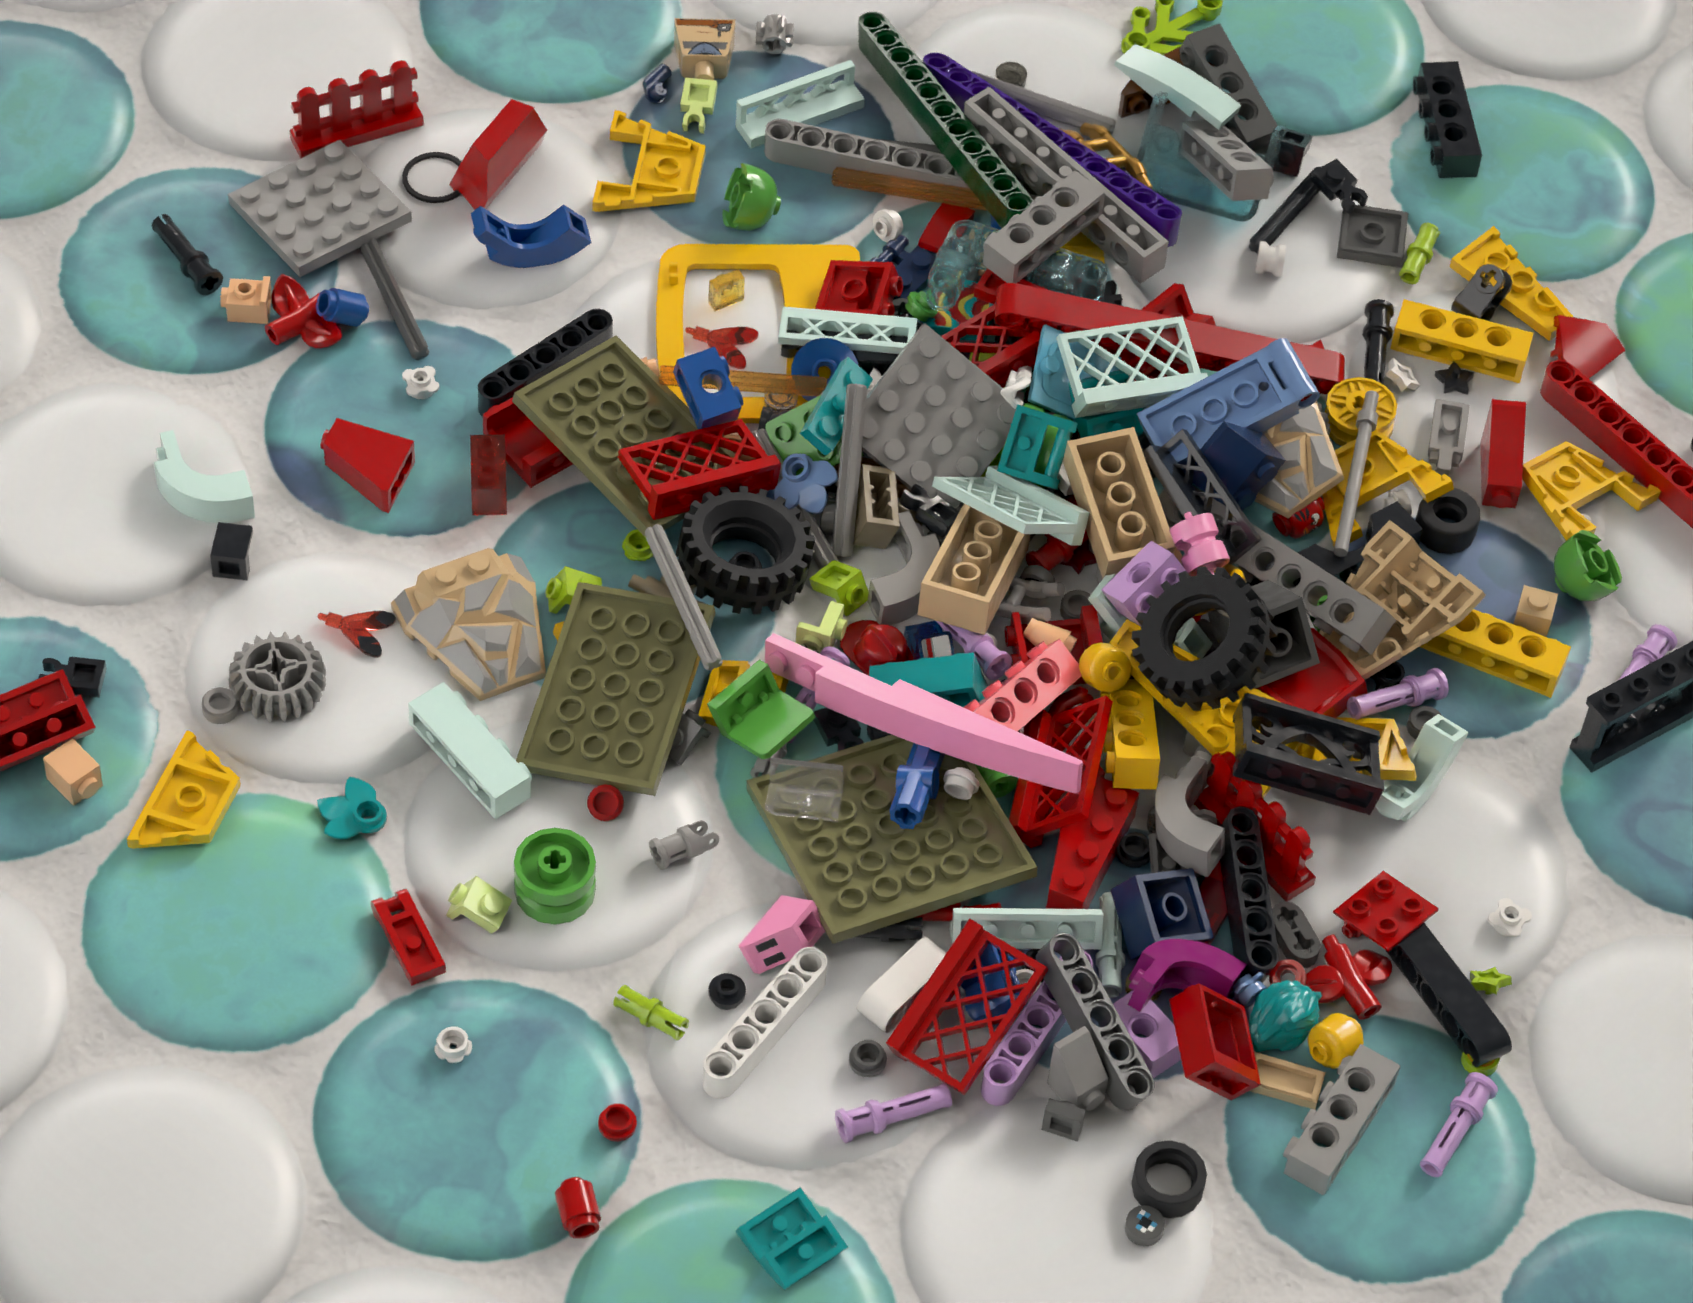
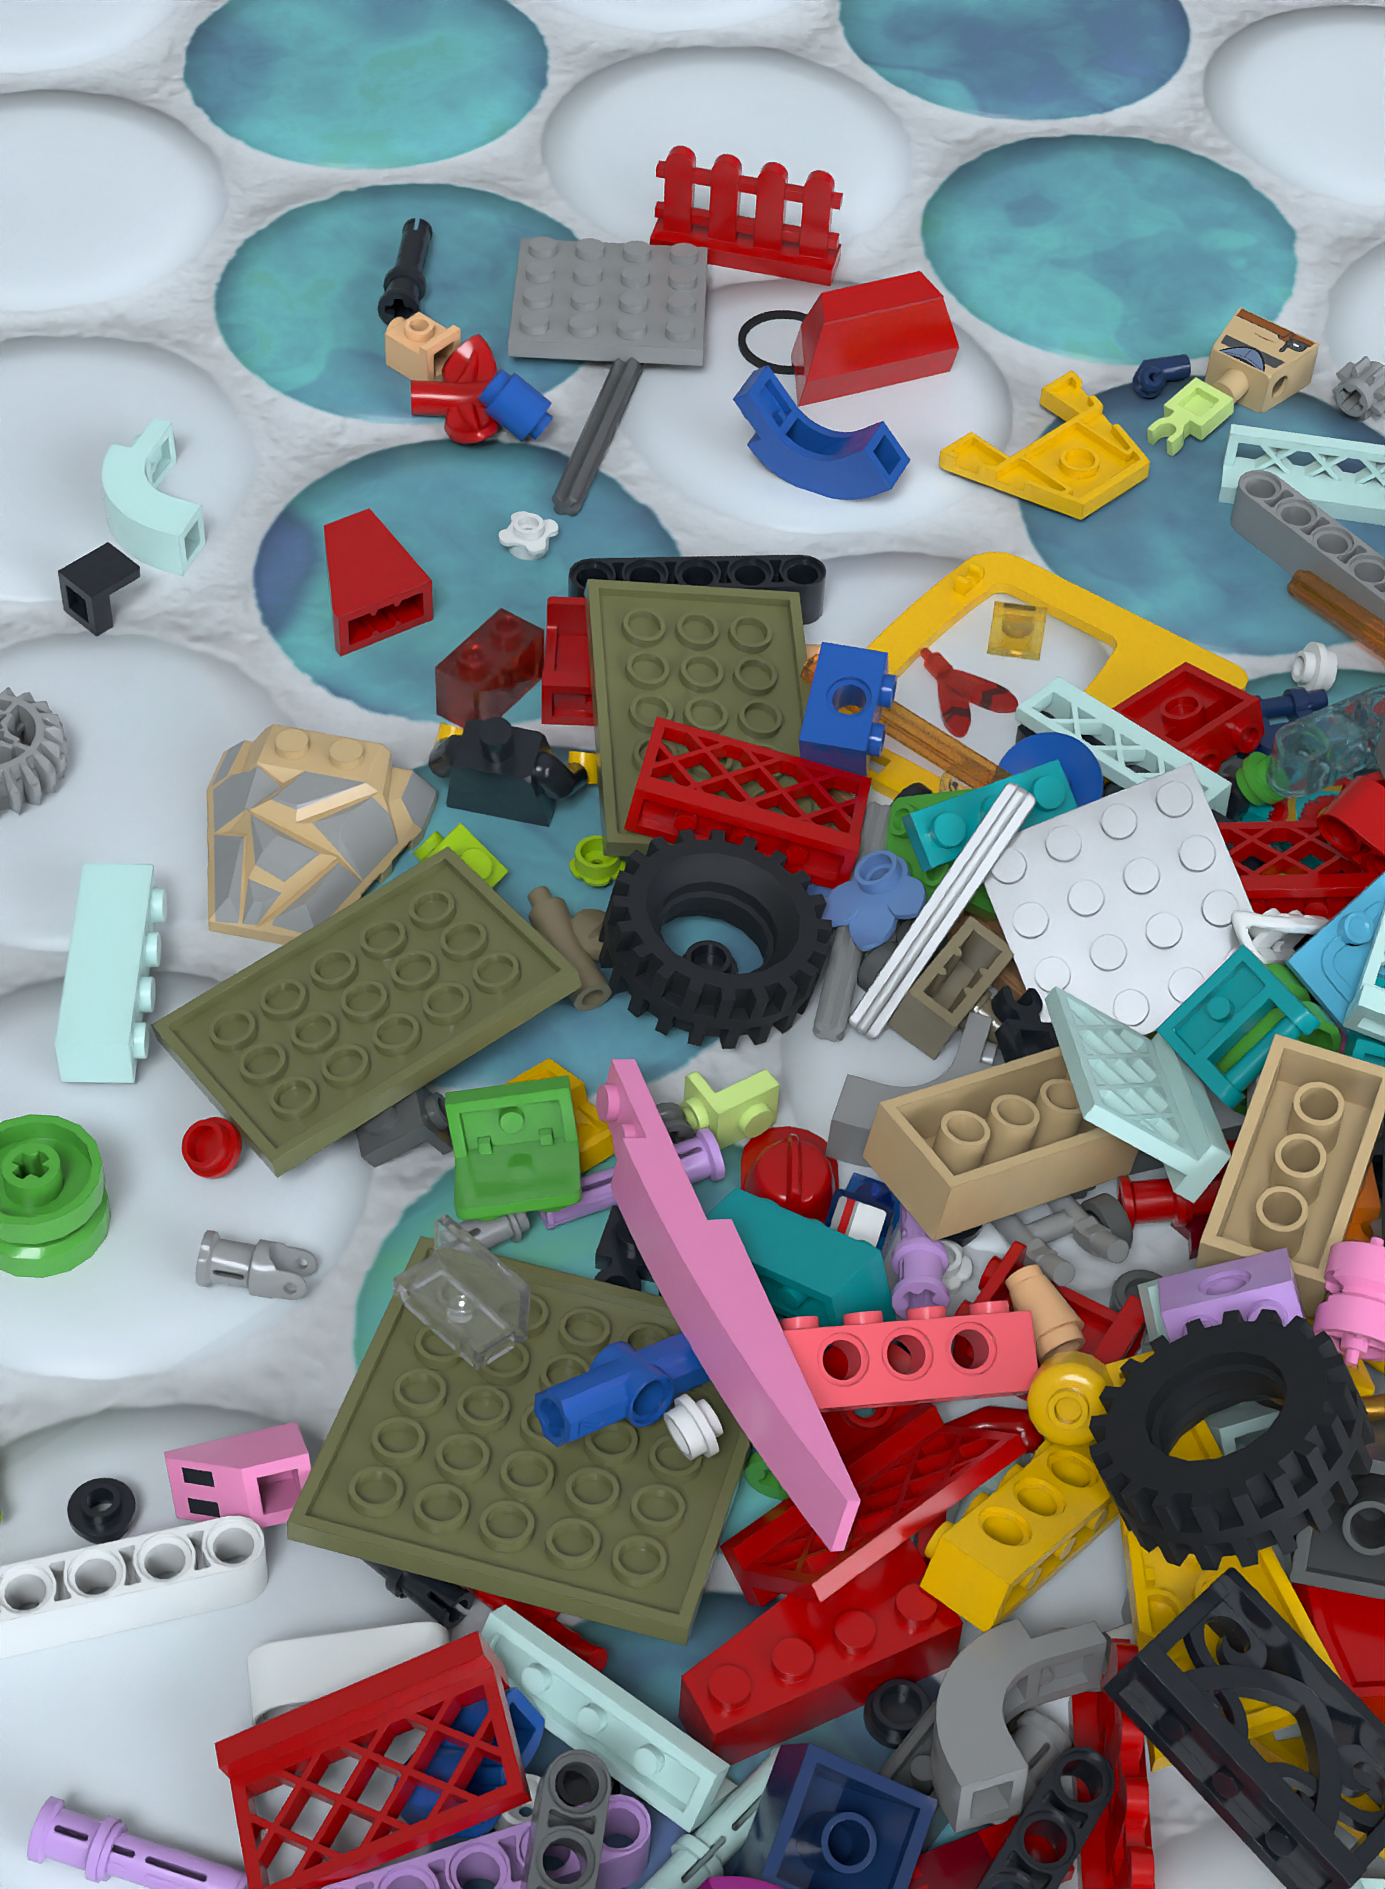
camera: 40 degrees right, 5 degrees down
clear red piece [317,611,396,658] -> none
light grey axle [645,524,723,670] -> none
bright green cylinder [722,163,781,231] -> none
lime bracket [809,560,869,616] -> none
dark grey plate [849,1040,887,1077] -> none
none -> black torso [428,717,598,827]

